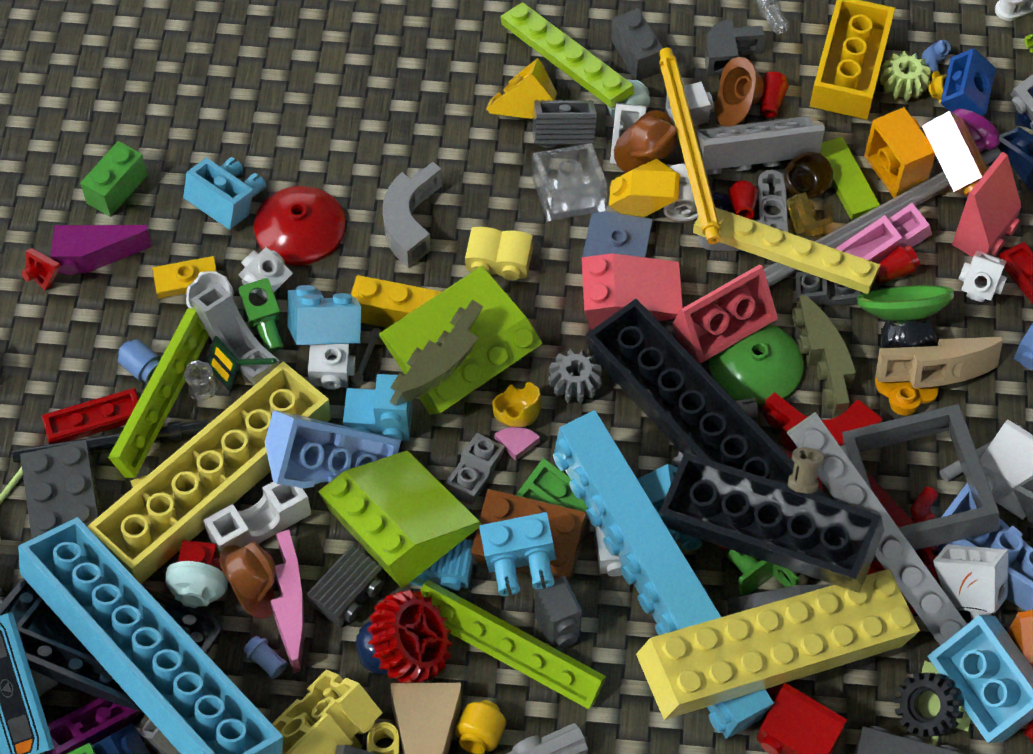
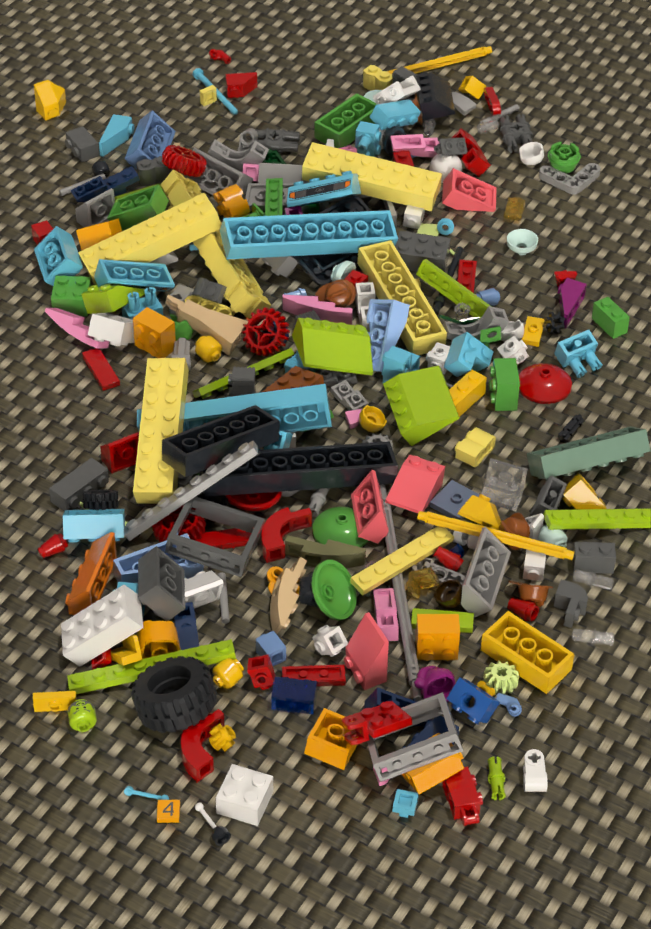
camera: 115 degrees right, 15 degrees down
light grey arch [383,162,442,268] -> none
olive slope [390,300,483,406] -> none
medium azure brick [479,512,557,596] -> none
dark tan bush [788,447,824,494] -> none
red cone [875,245,920,284] -> none
brick [922,111,988,197] -> none
white torso [933,544,1008,621] -> none
none -> bright green brick [488,358,520,411]
none -> sand green brick [527,426,650,481]
none -> black gear [543,311,565,333]
none -> black axle [558,414,584,442]
none -> clear axle [573,569,614,590]

